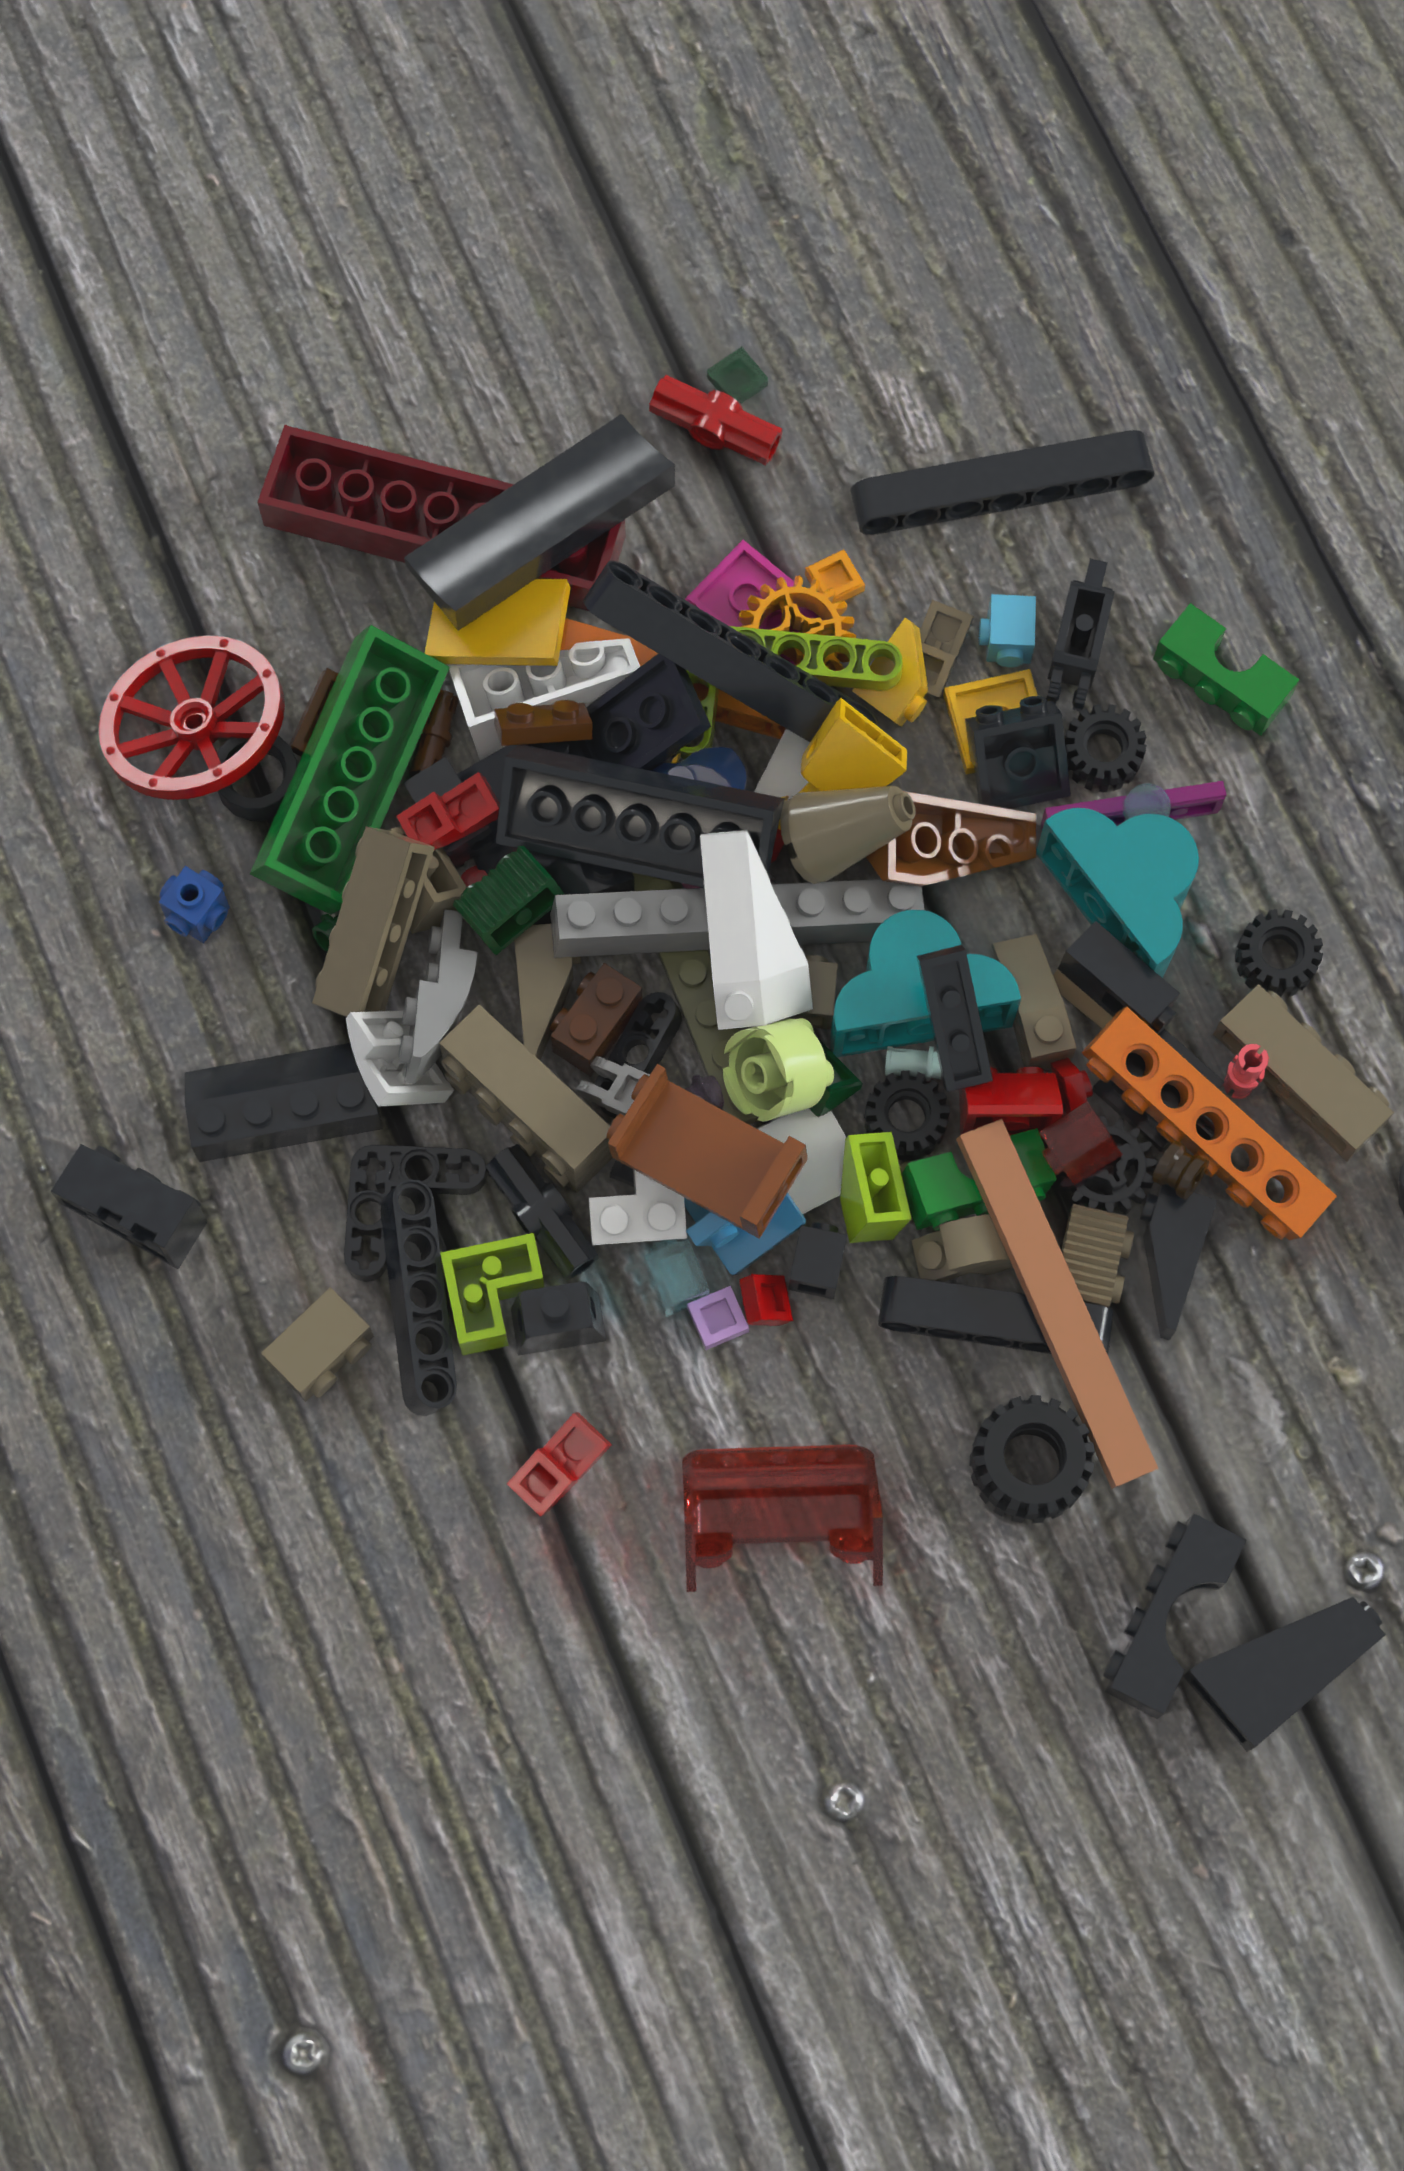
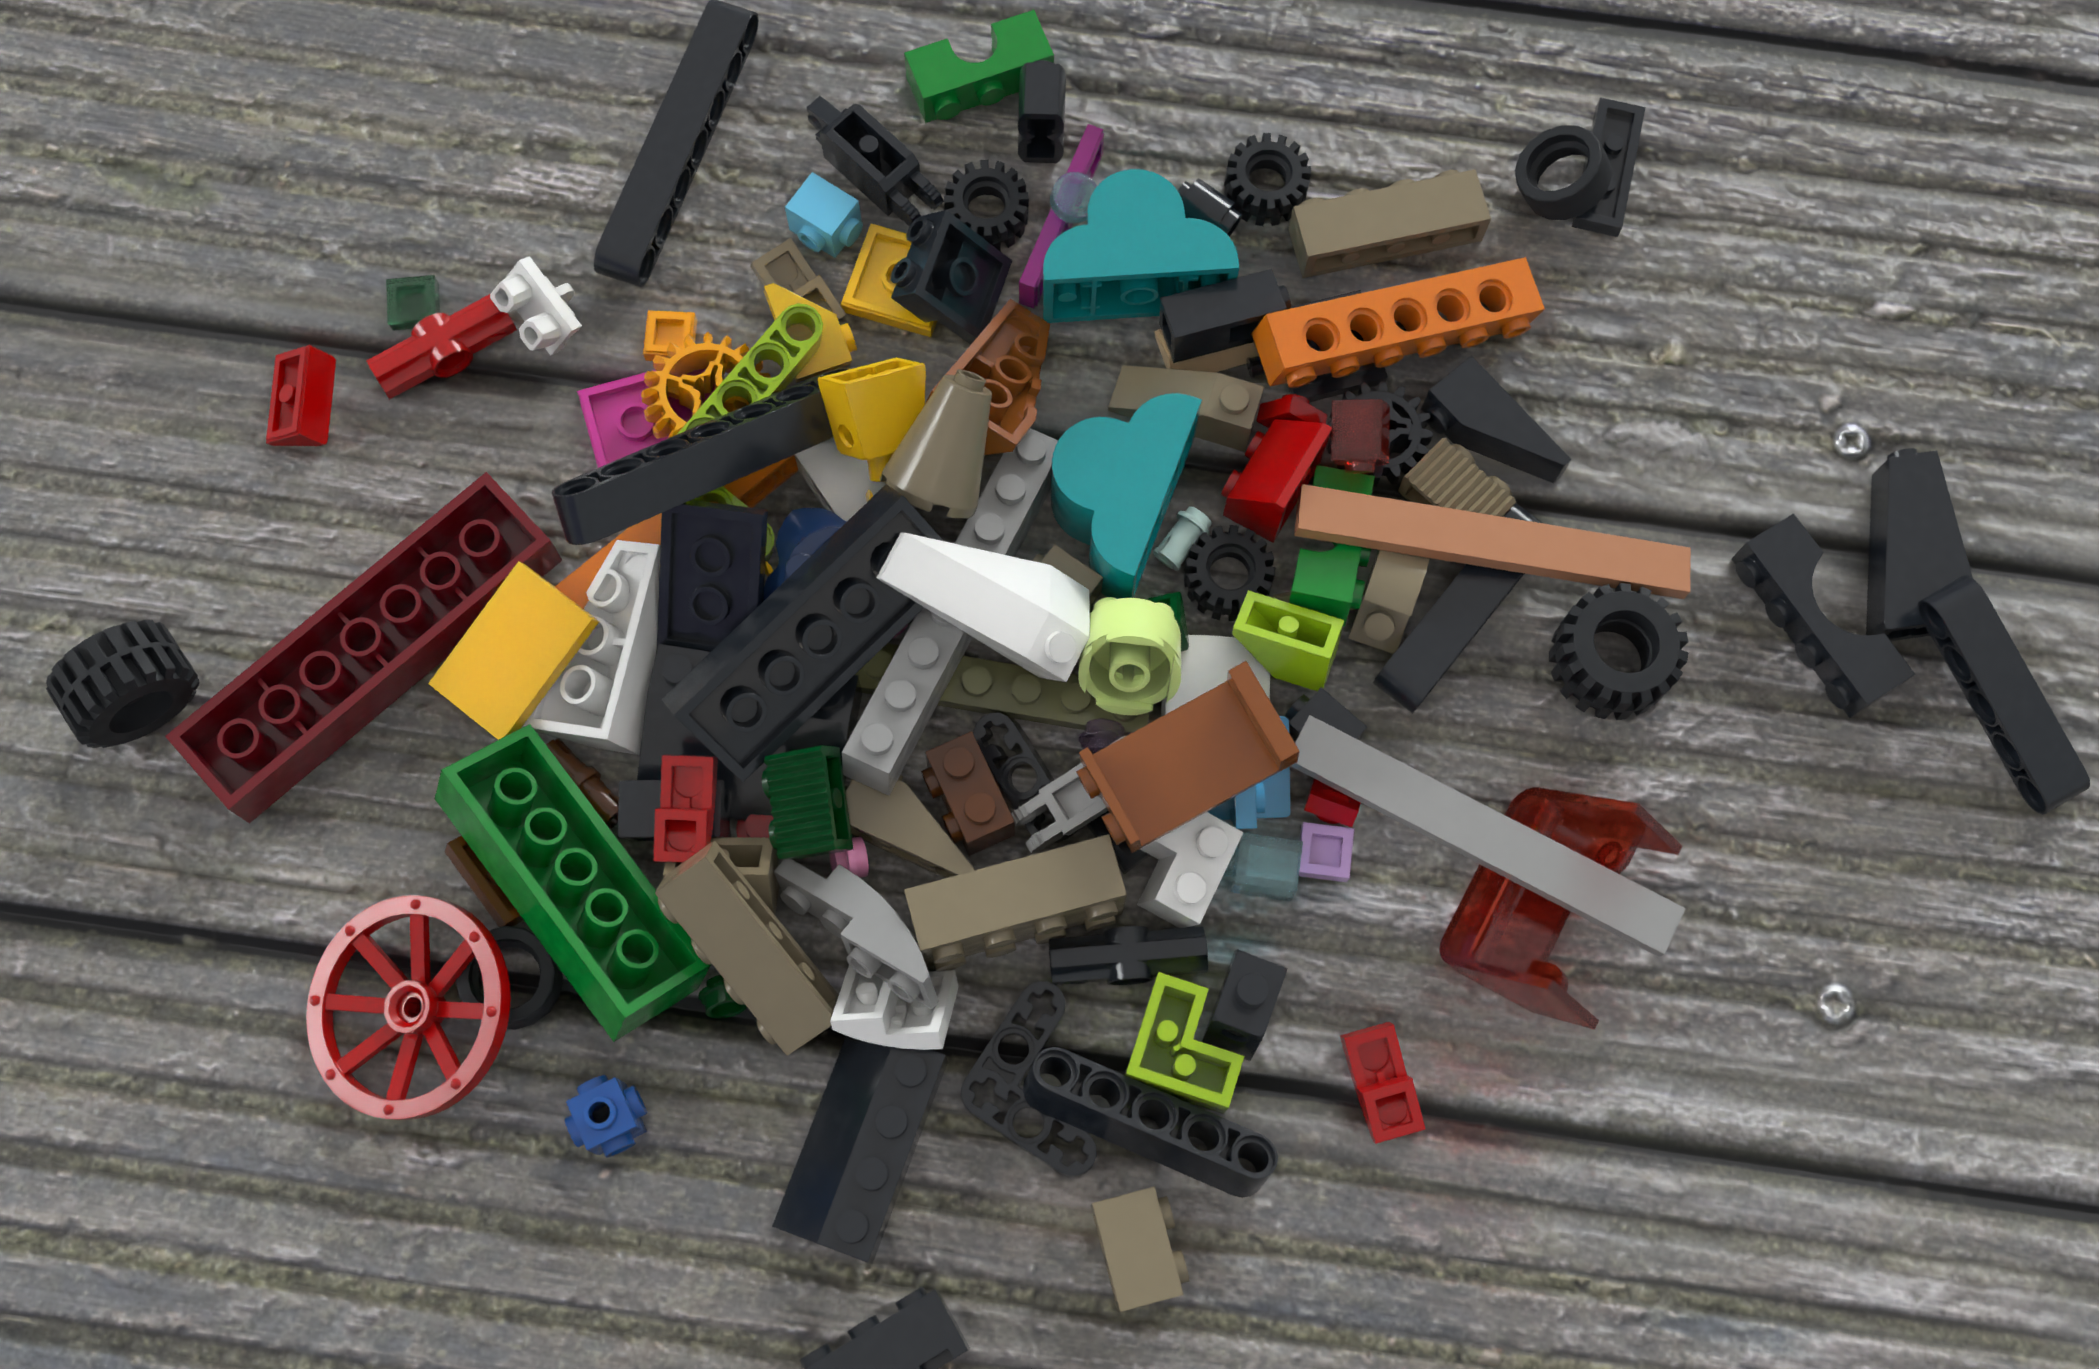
camera: 60 degrees left, 0 degrees up
black arch [404,414,675,631] -> none
reddish brown plate [494,700,592,746] -> none
black plate [916,945,993,1092] -> none
dark brown wheel [1152,1141,1209,1200] -> none
coral pin [1223,1044,1269,1099] -> none
none -> black tyre [46,620,200,748]
none -> red slope [266,345,336,446]
none -> white hips [490,256,582,356]
none -> bright pink plate [829,837,869,878]
none -> black brick [1018,60,1066,163]
none -> black brick [1178,178,1243,237]
none -> light grey tile [1291,715,1686,957]
none -> black beam [1917,575,2090,815]

